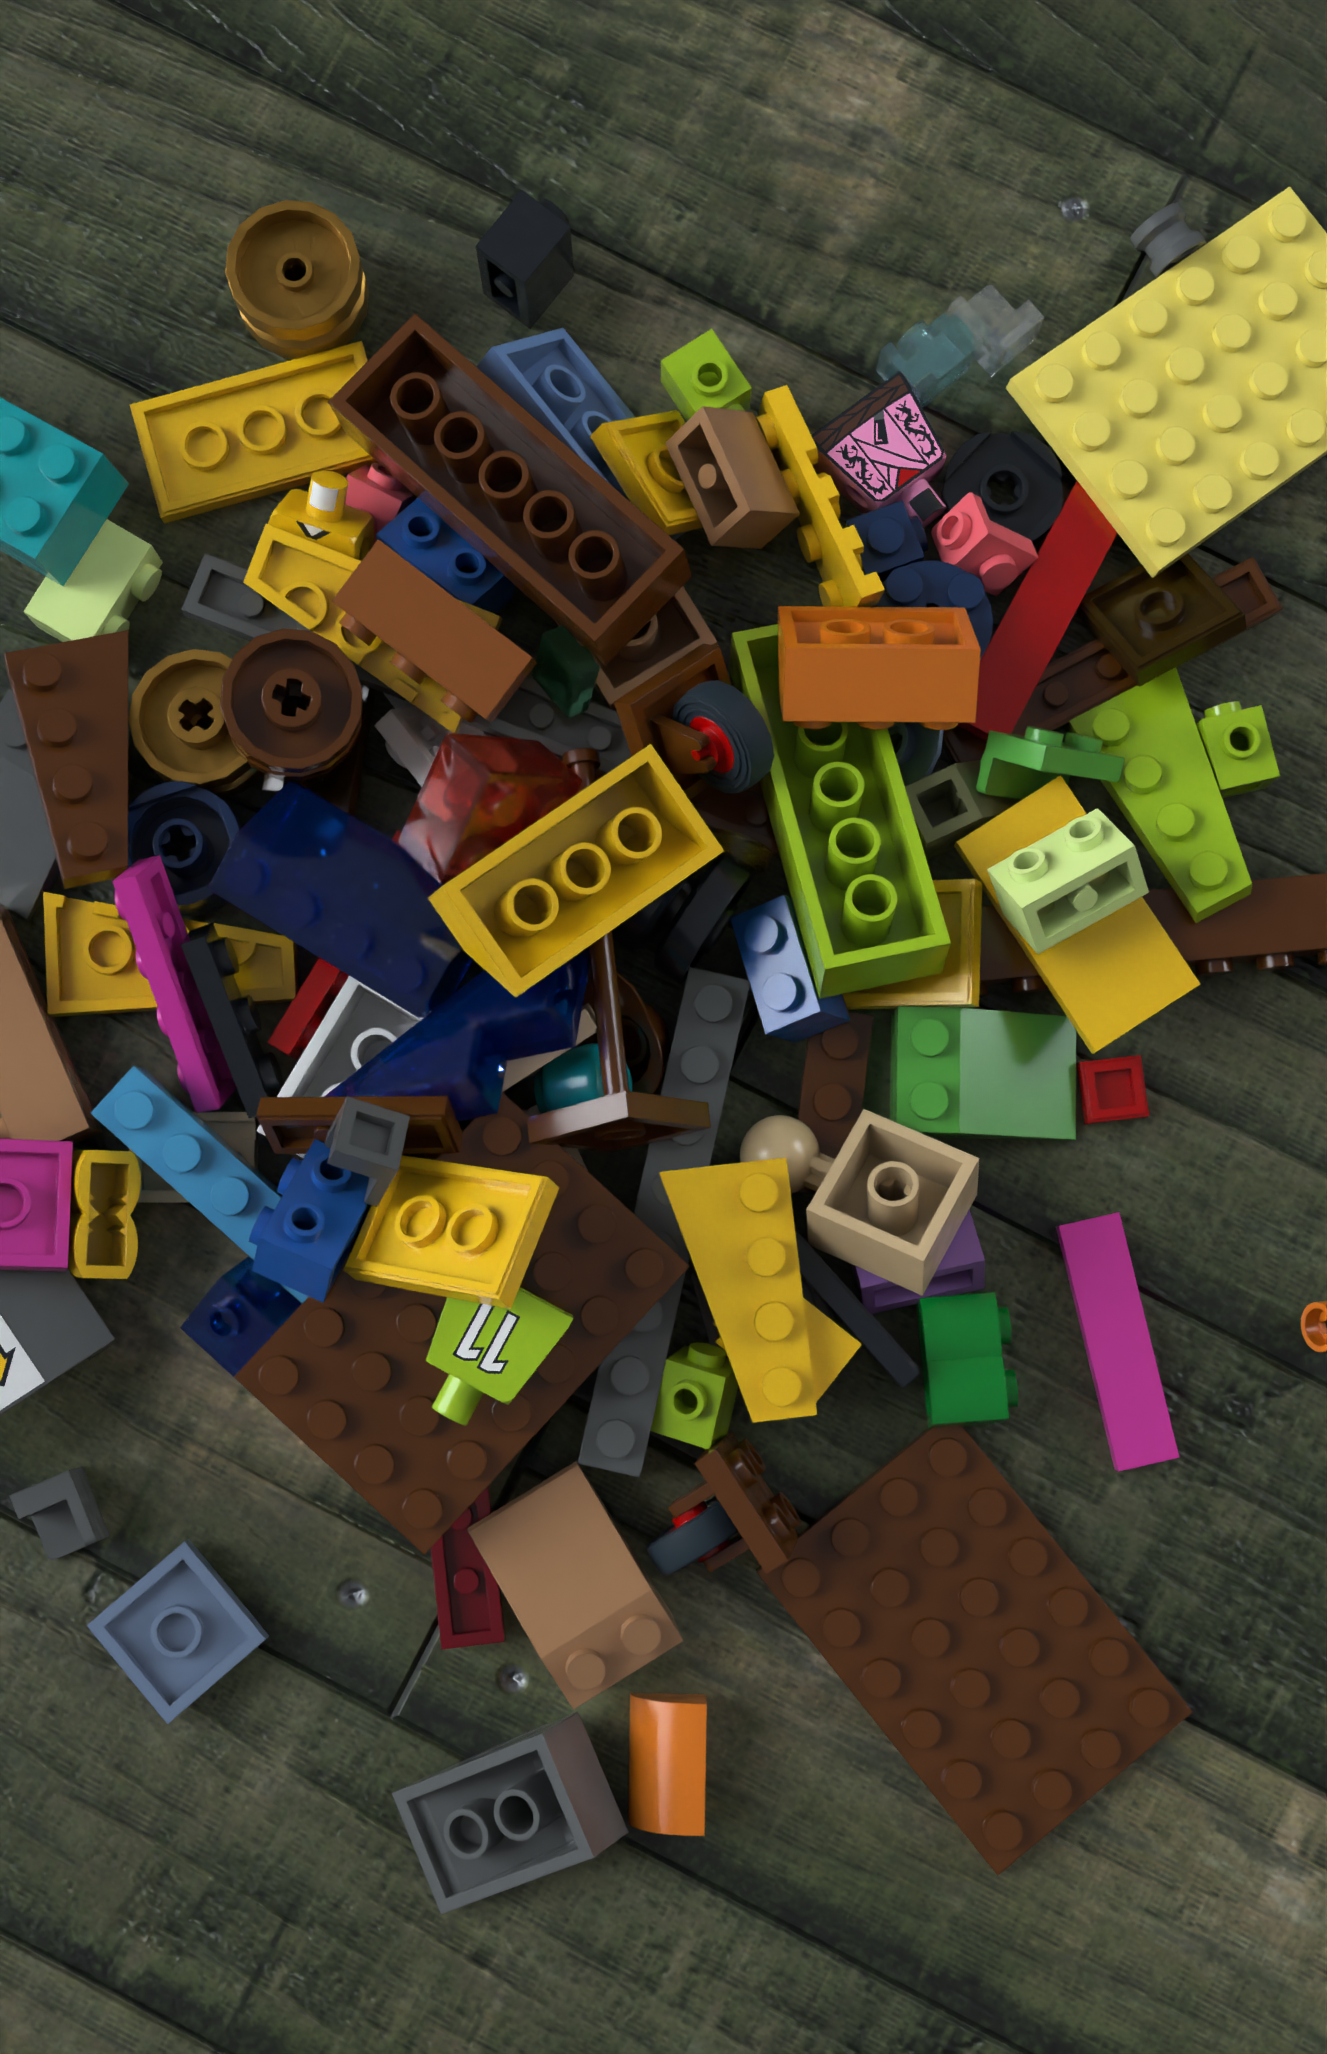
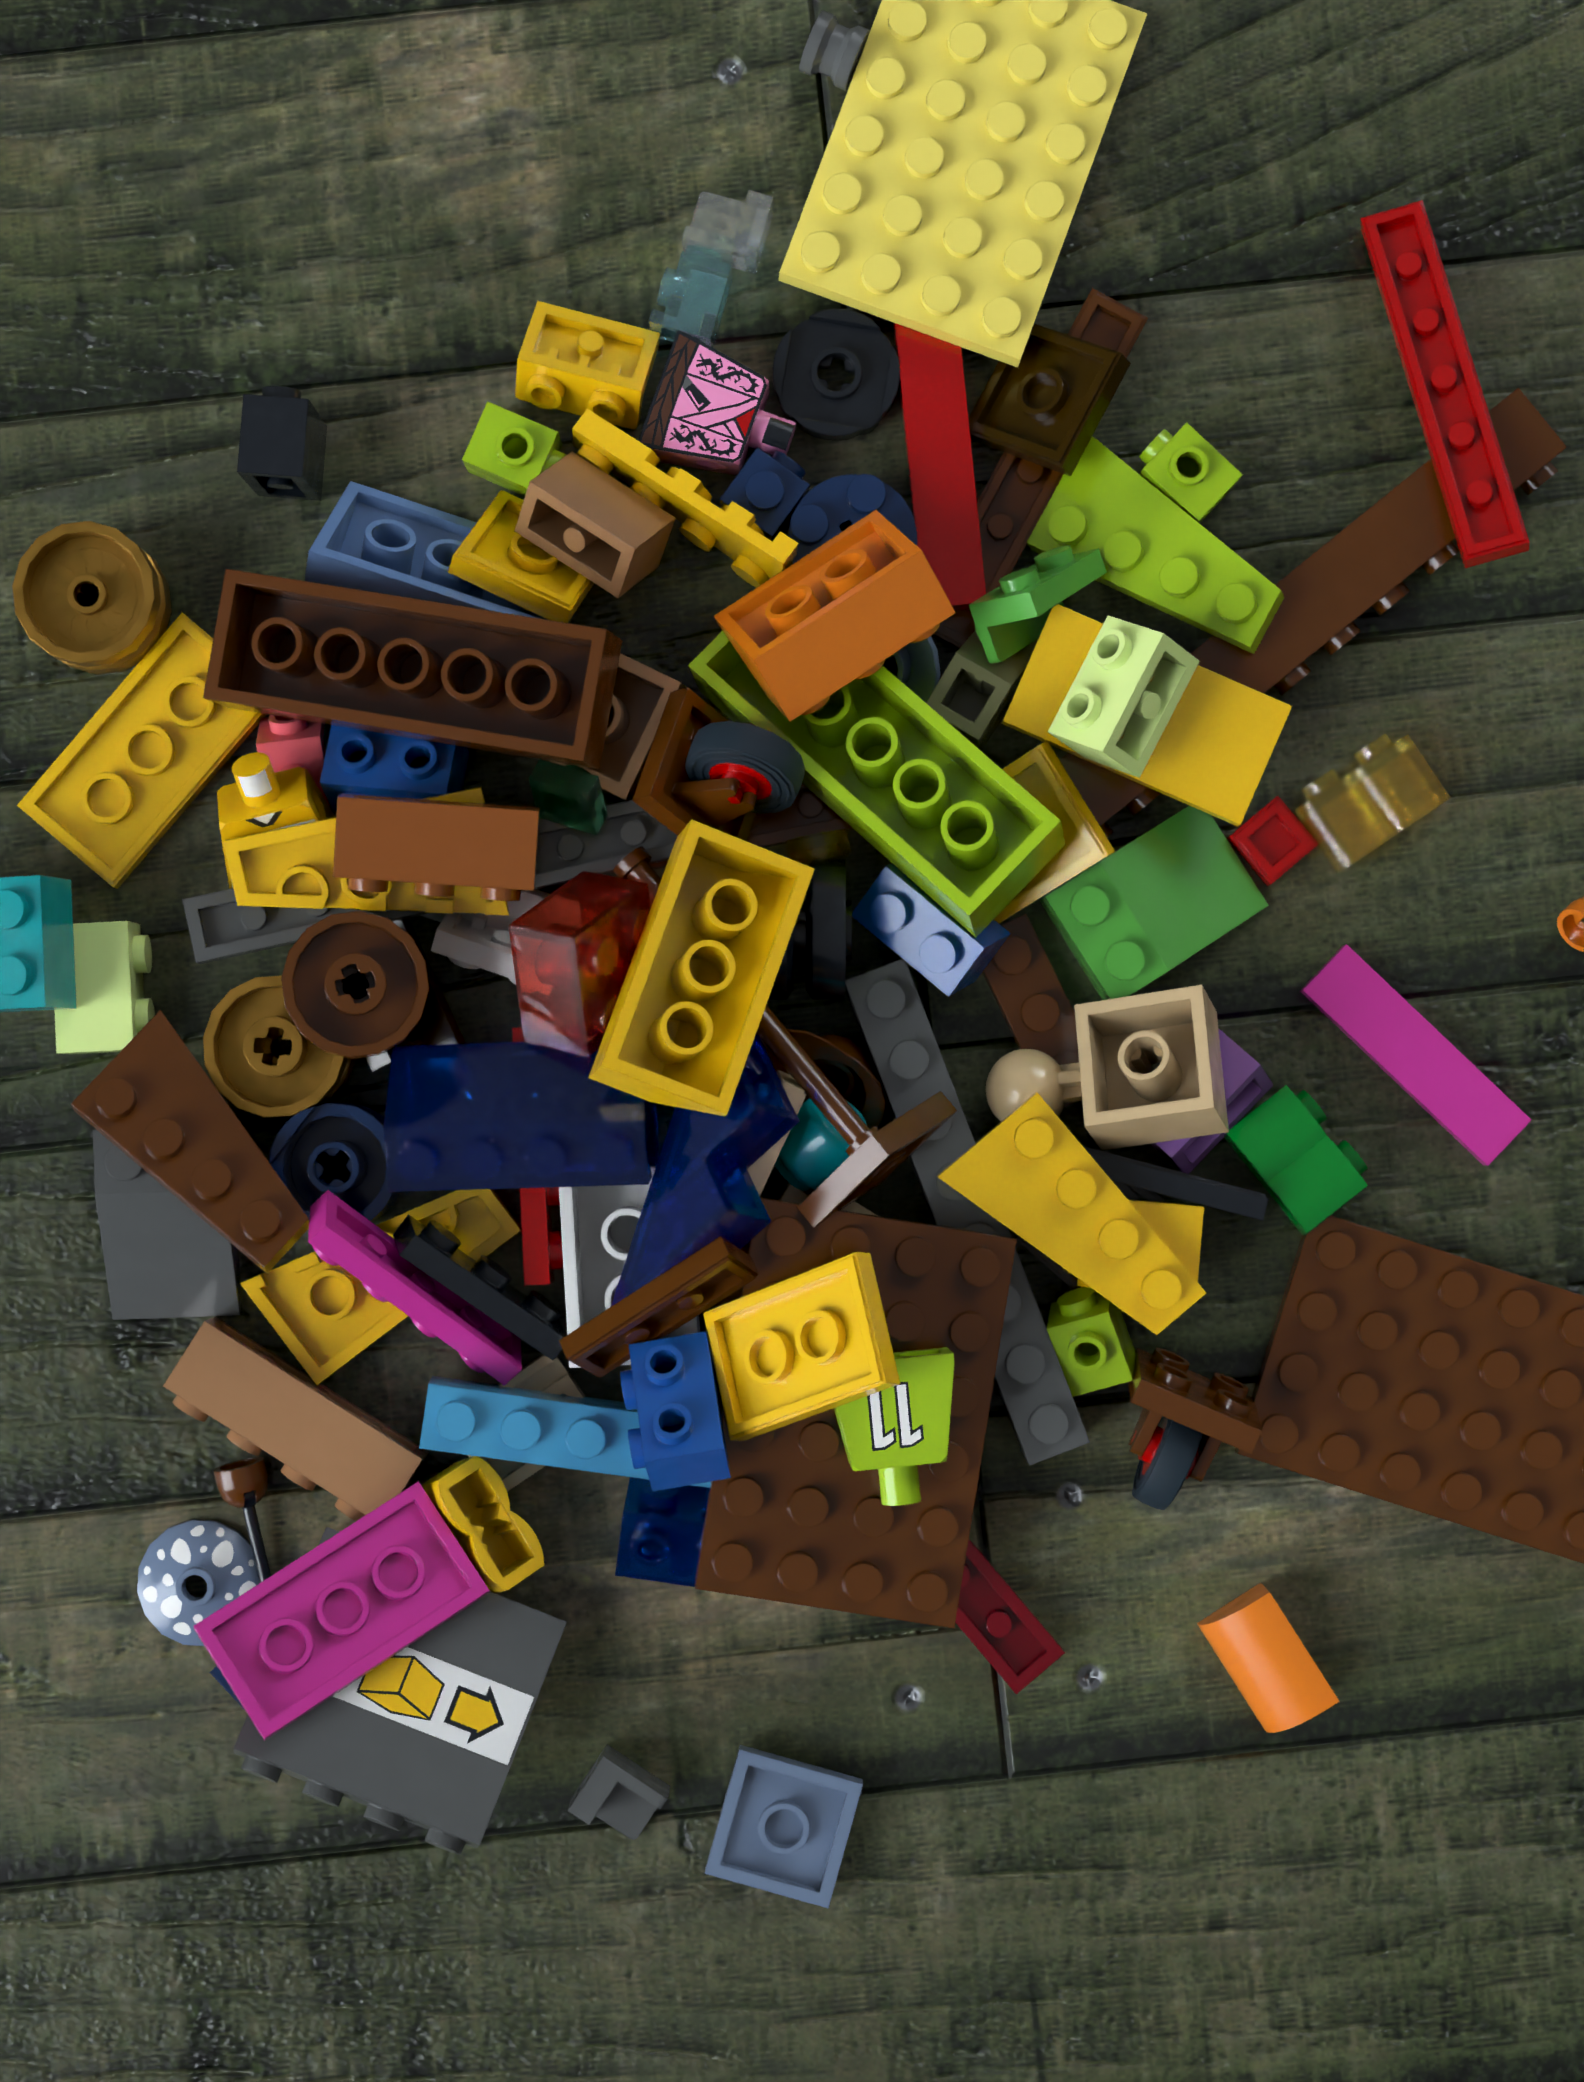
camera: 30 degrees left, 5 degrees up
dark grey panel [325,1096,410,1207] -> none
dark grey slope [392,1711,628,1914] -> none
medium nougat slope [468,1461,684,1710] -> none
coral bracket [931,492,1038,597] -> none
none -> yellow bracket [515,301,660,429]
none -> clear yellow brick [1294,733,1451,873]

